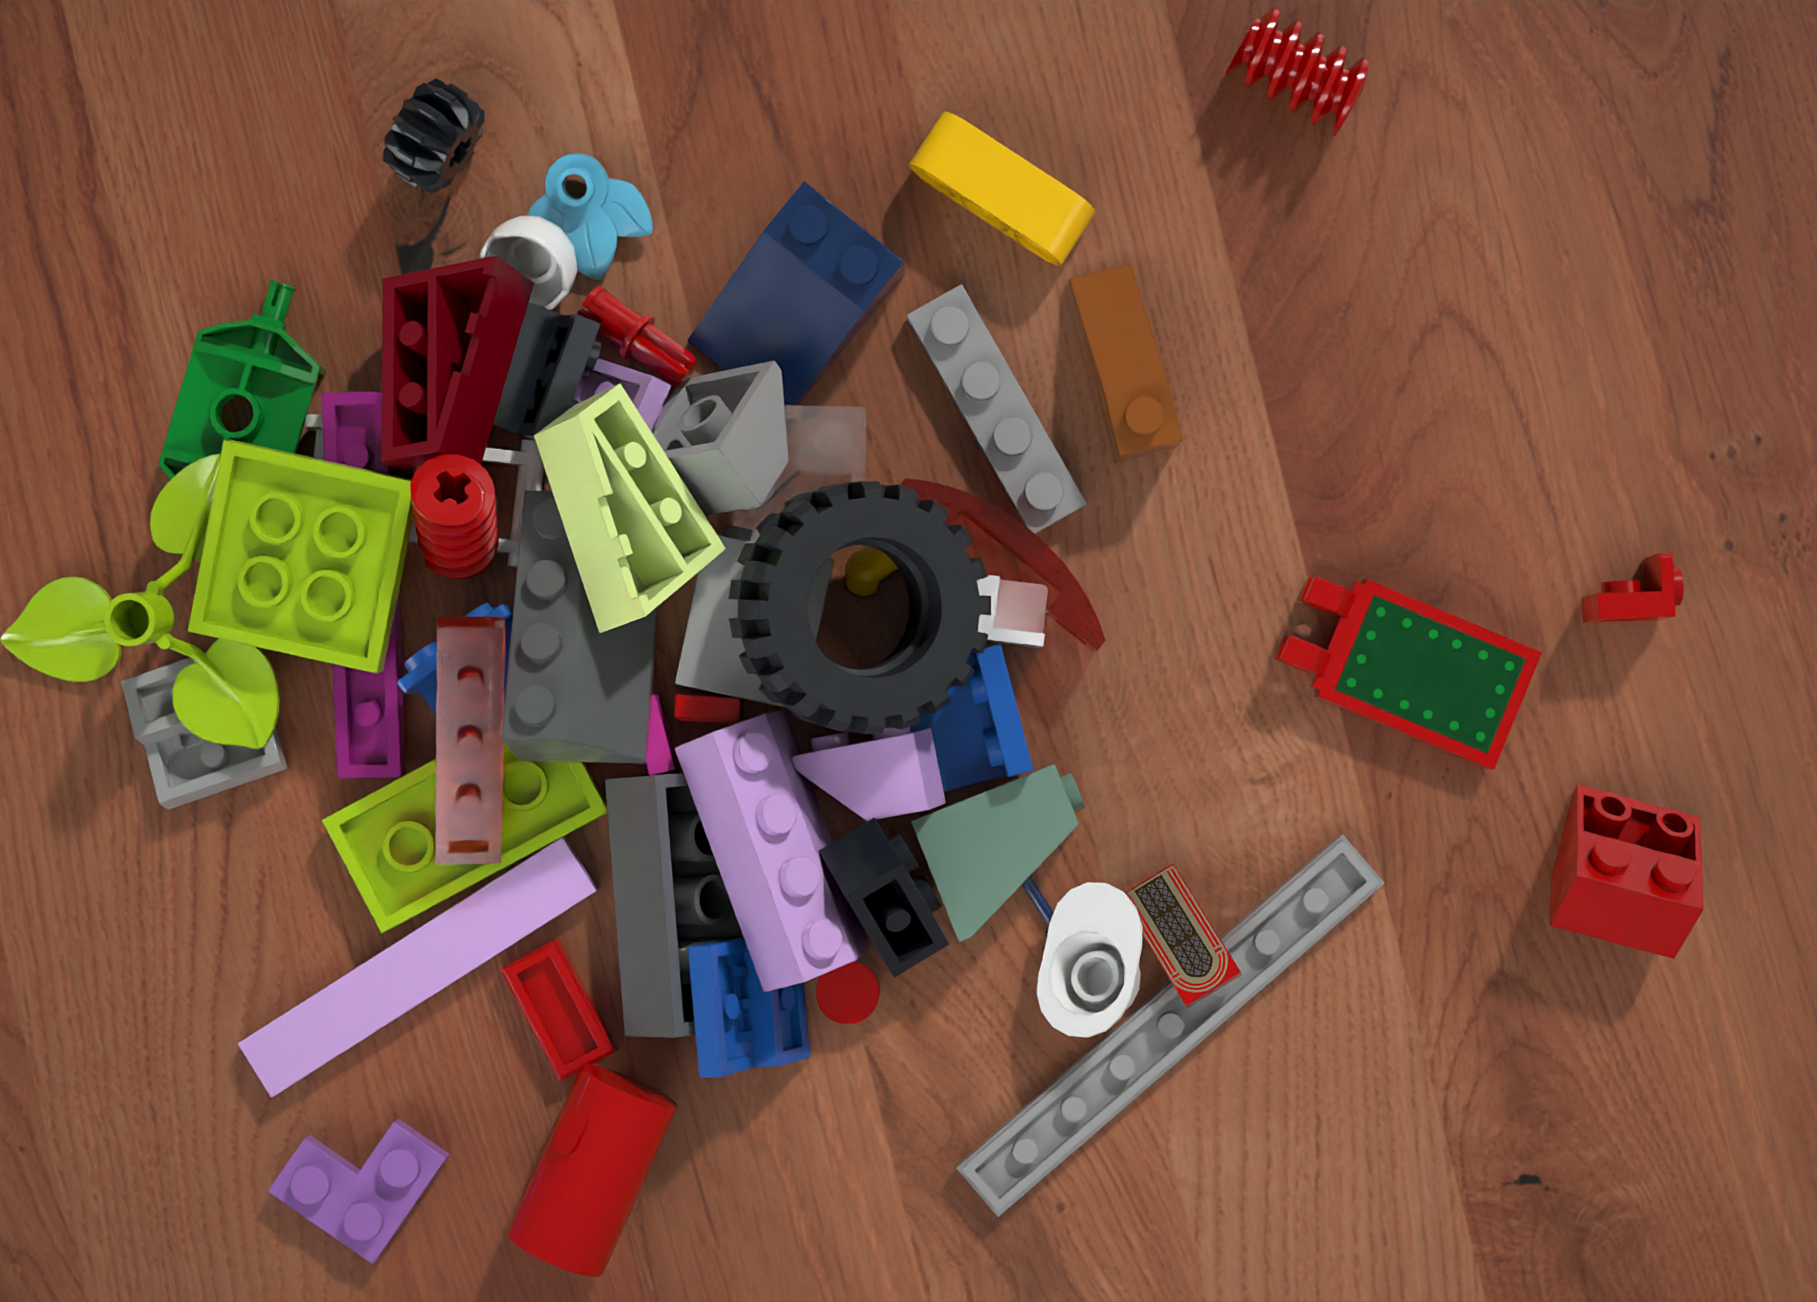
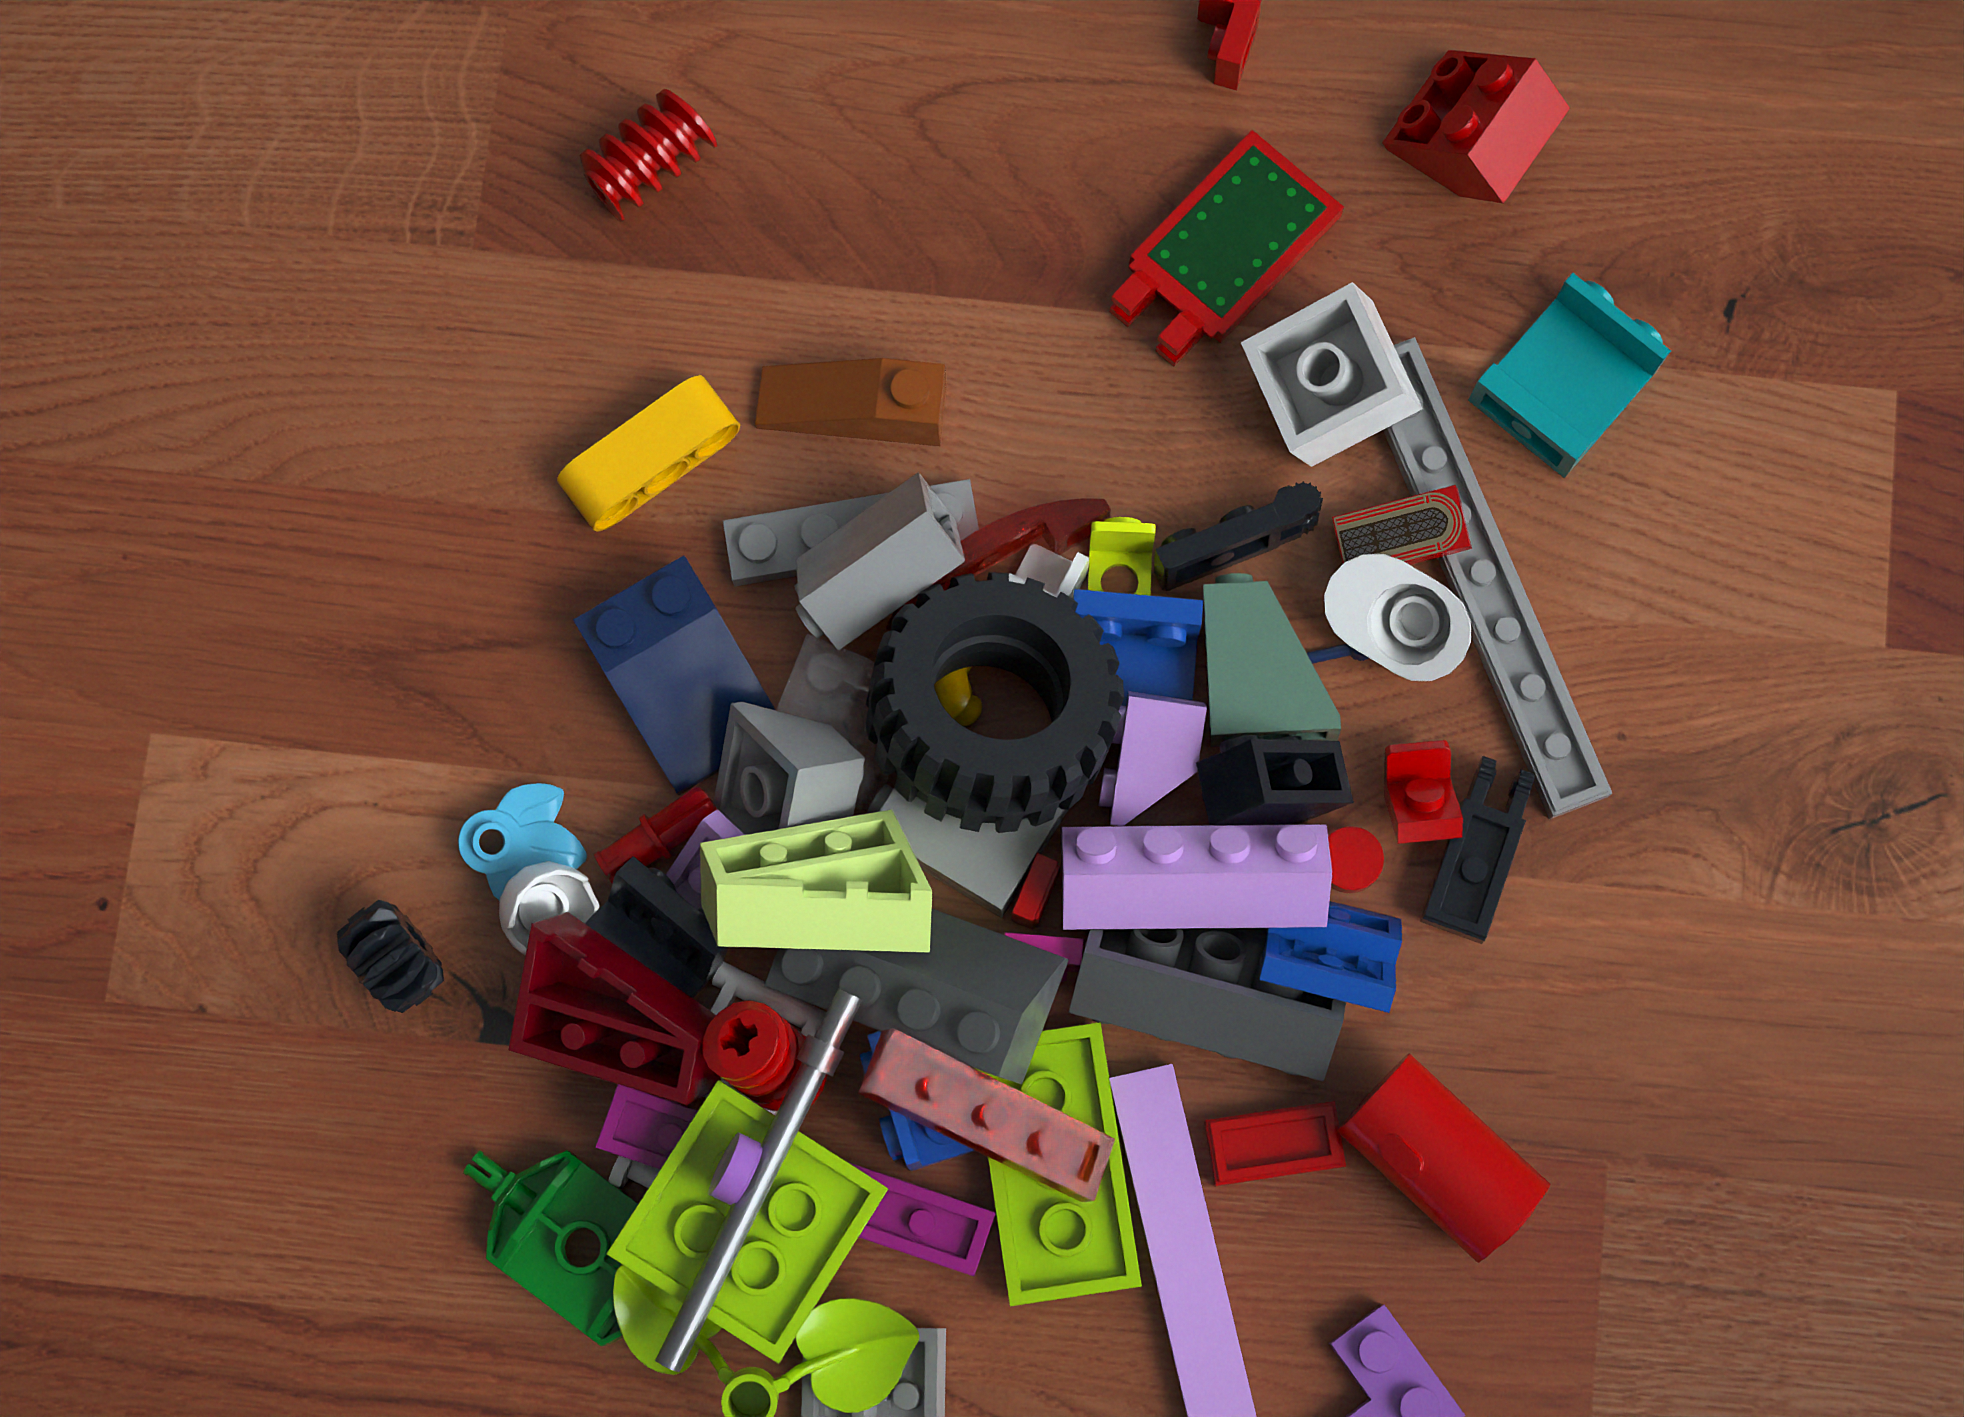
camera: 65 degrees left, 10 degrees down
none -> flat silver bar [655,988,862,1372]
none -> medium lavender tile [708,1132,762,1205]
none -> light grey brick [794,472,965,650]
none -> neon yellow bracket [1088,517,1156,596]
none -> black hinge [1154,481,1323,592]
none -> white brick [1241,282,1423,467]
none -> red bracket [1384,740,1463,844]
none -> black hinge [1420,756,1535,944]
none -> teal panel [1468,273,1671,478]

